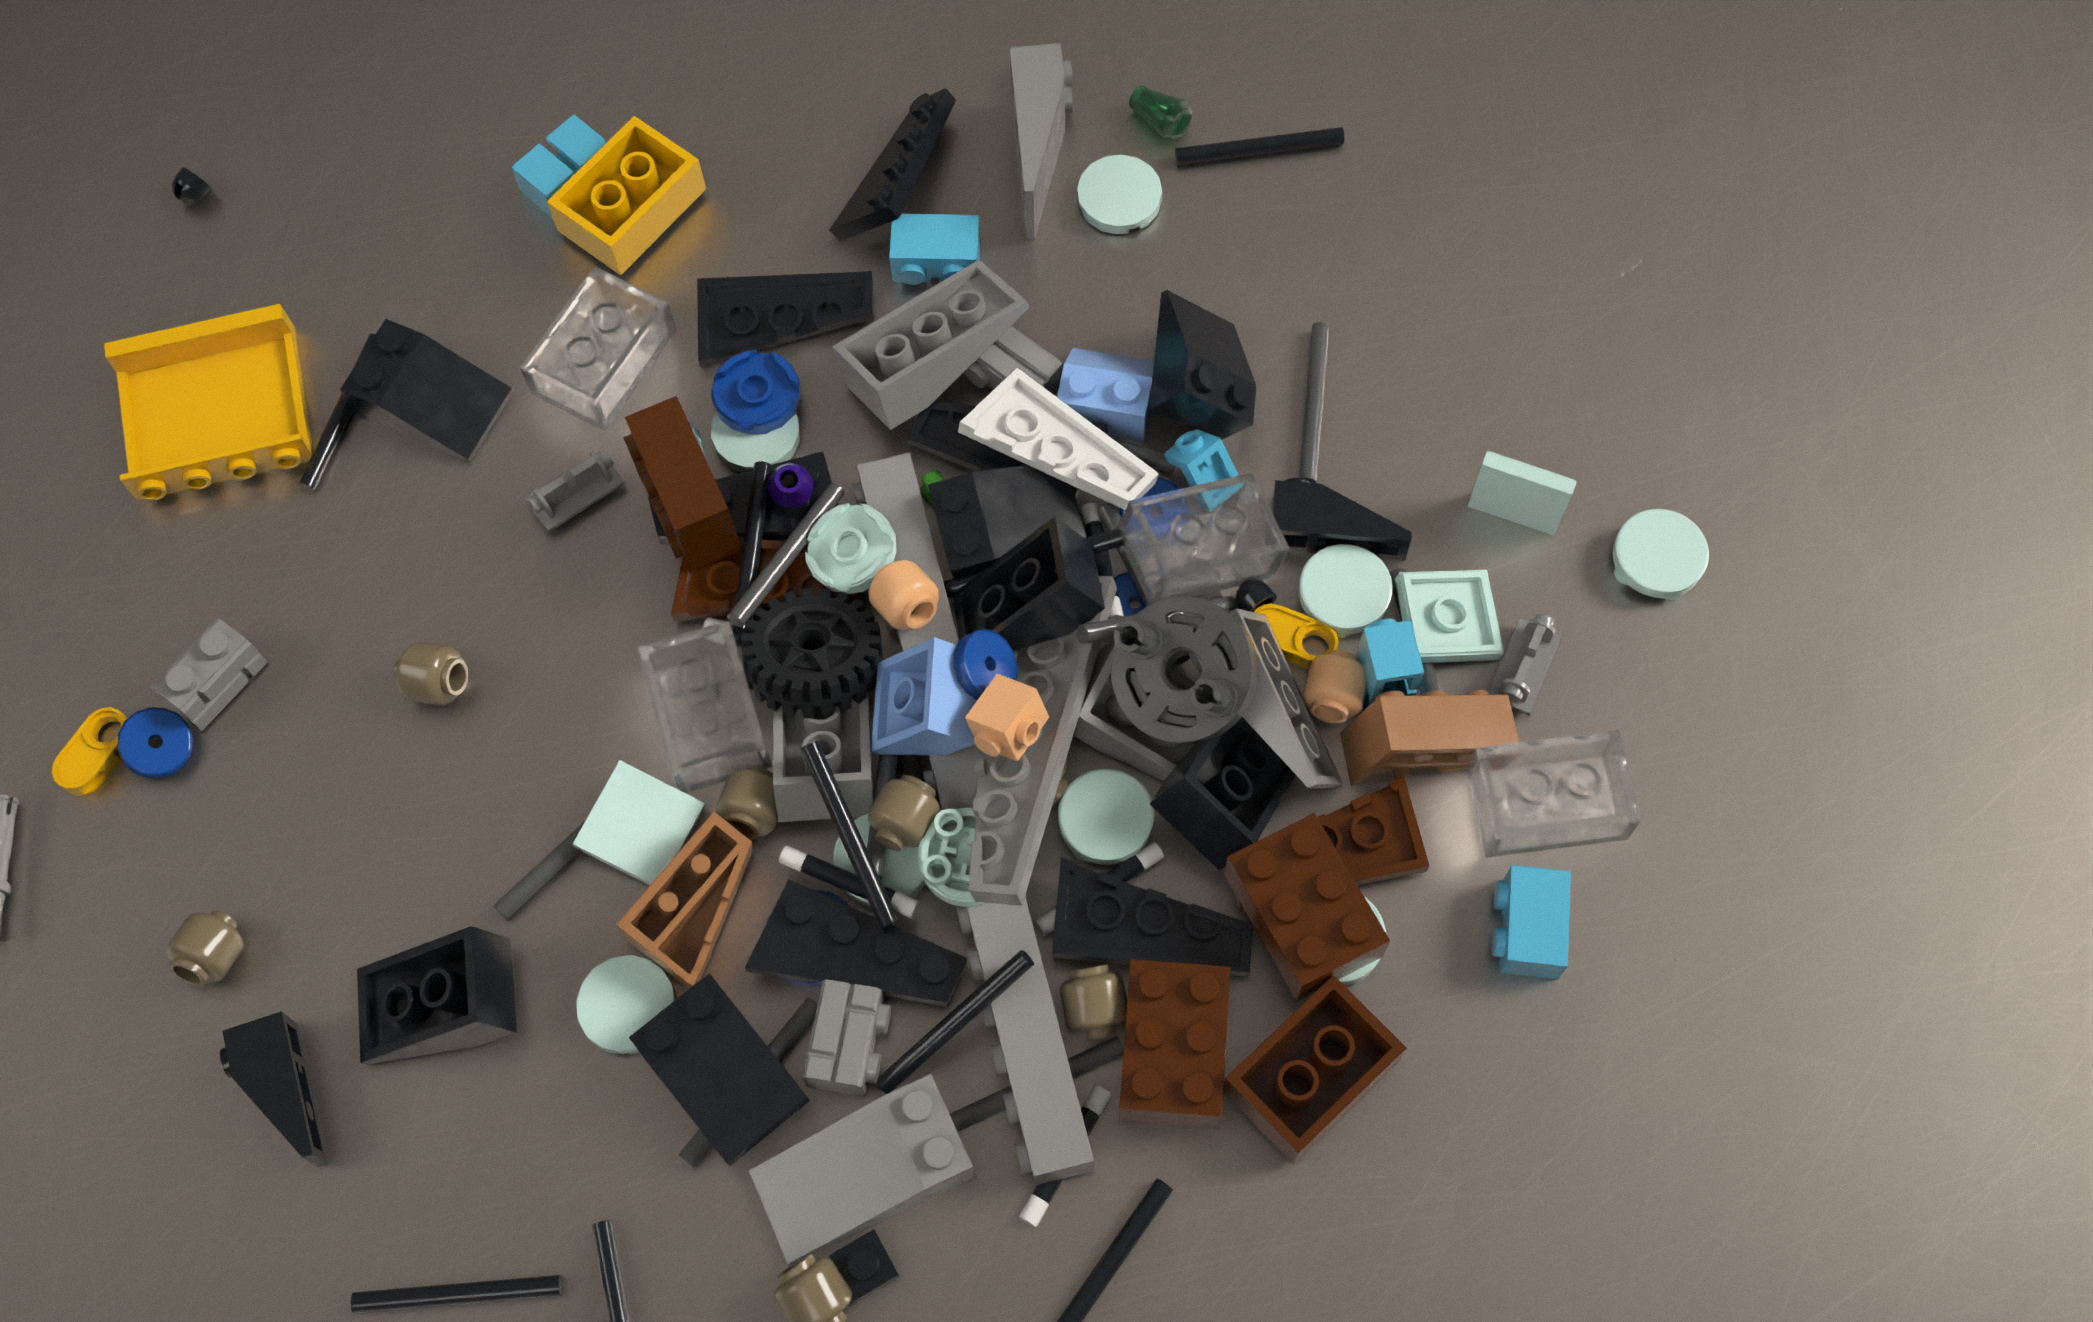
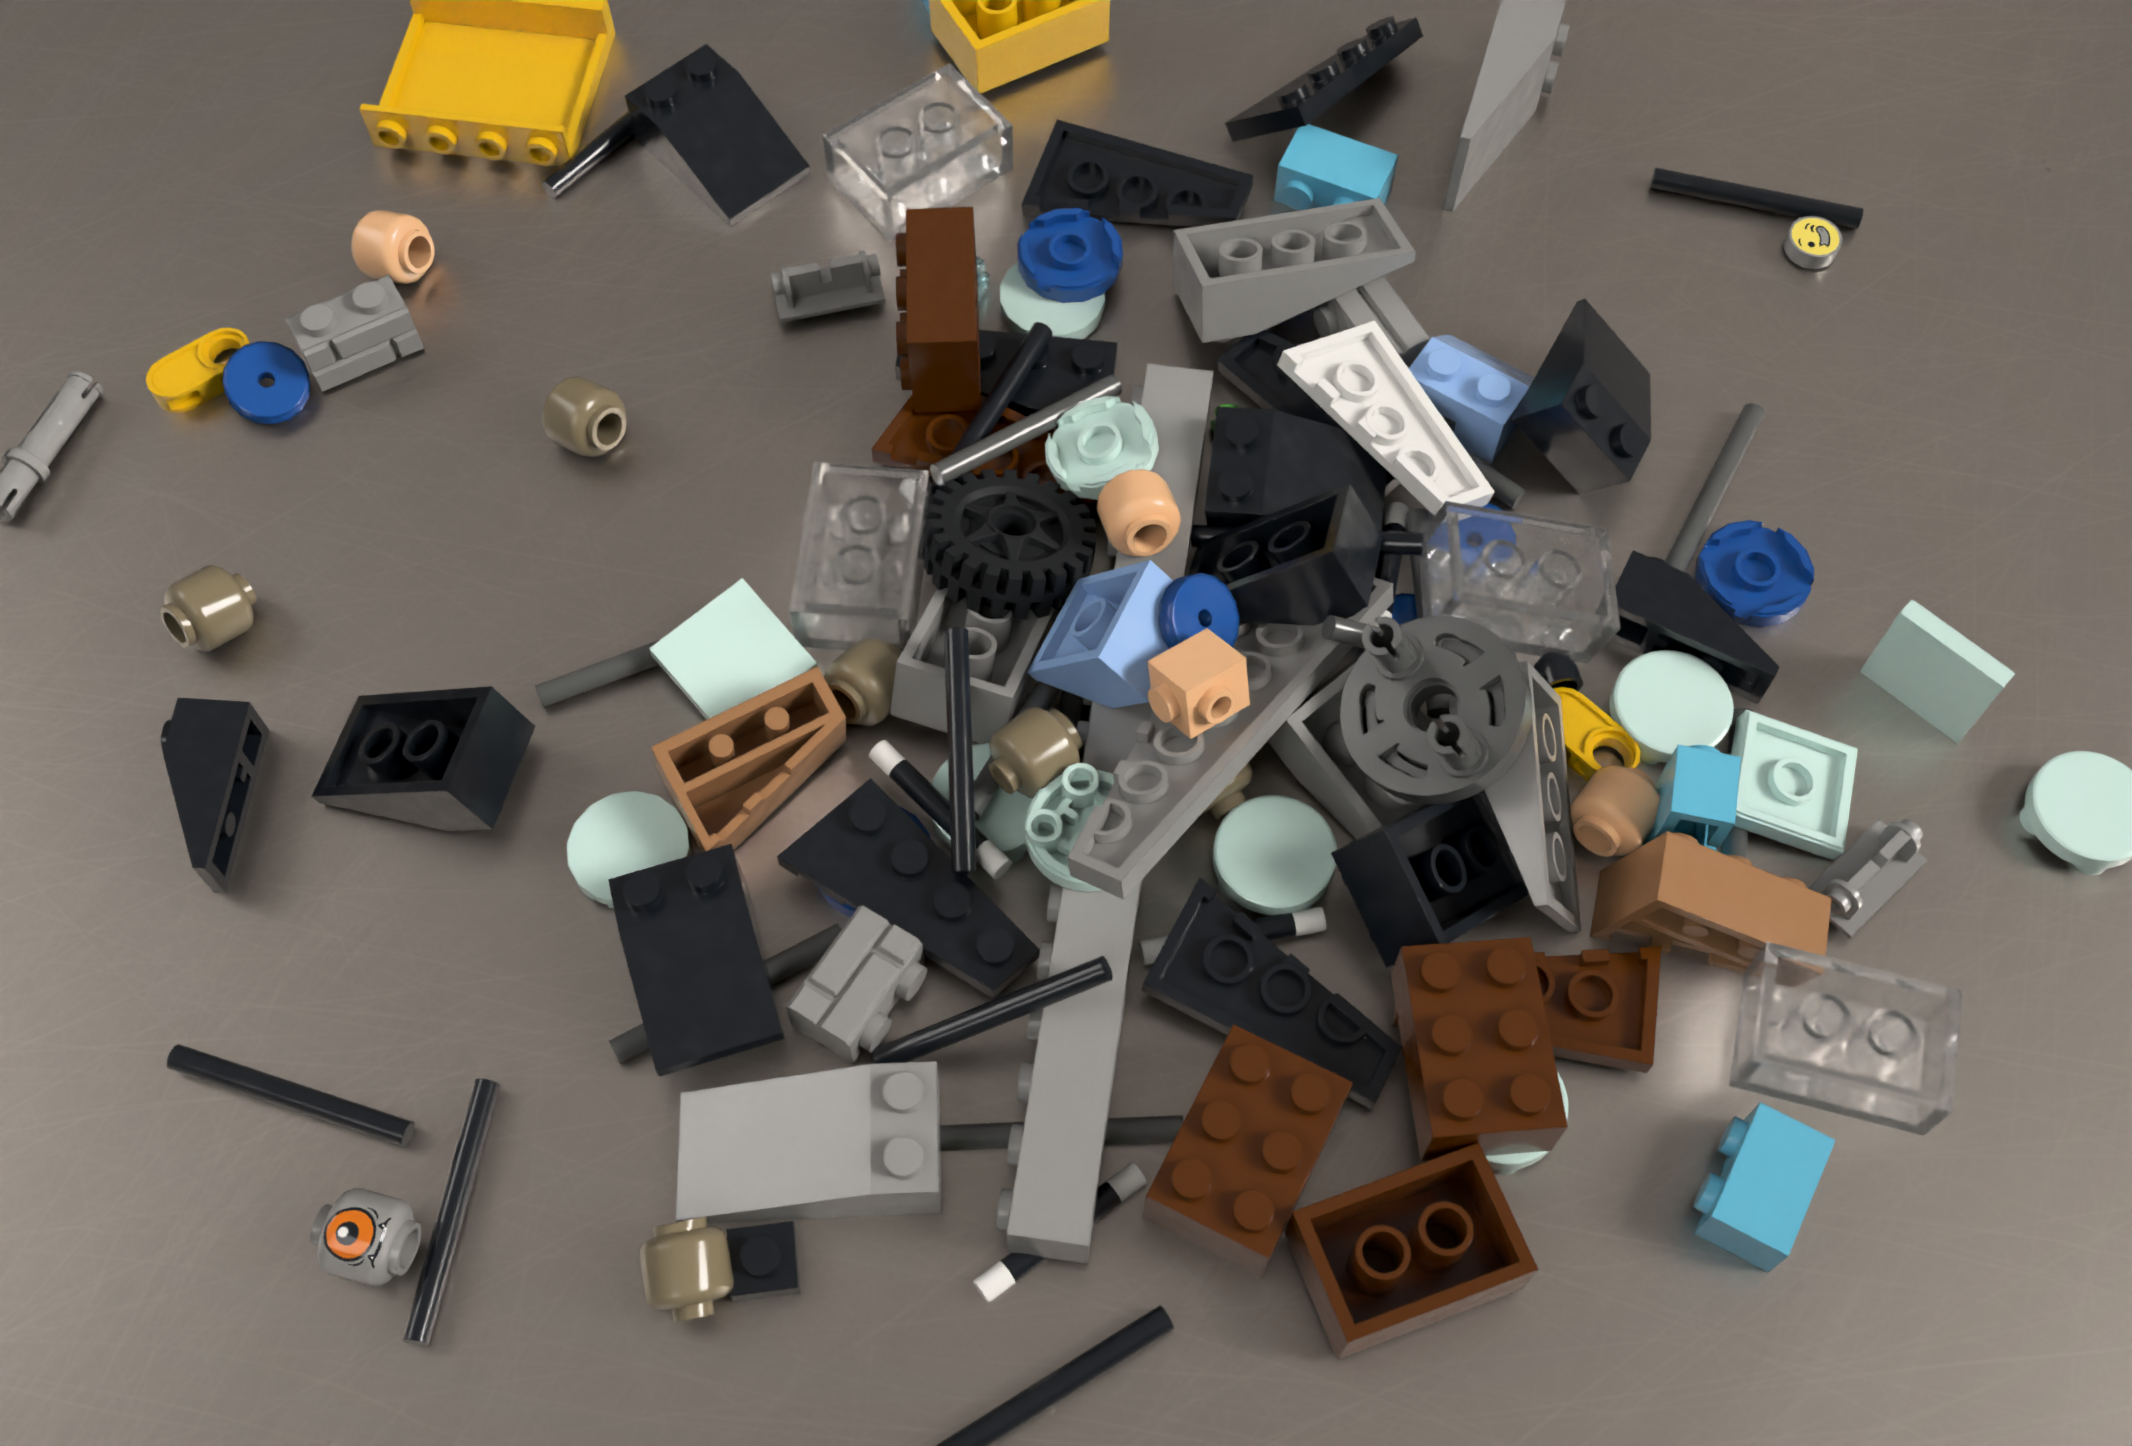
camera: 20 degrees right, 5 degrees down
dark purple cone [767,463,813,508] -> none
dark tan head [1060,964,1127,1040] -> none
light aqua tile [1077,154,1162,235] -> none
clear green cone [1129,85,1192,139] -> none
medium azure bracket [1164,429,1241,507] -> none
none -> light nougat head [351,210,435,285]
none -> blue tile [1695,520,1814,628]
none -> tile [1784,216,1842,269]

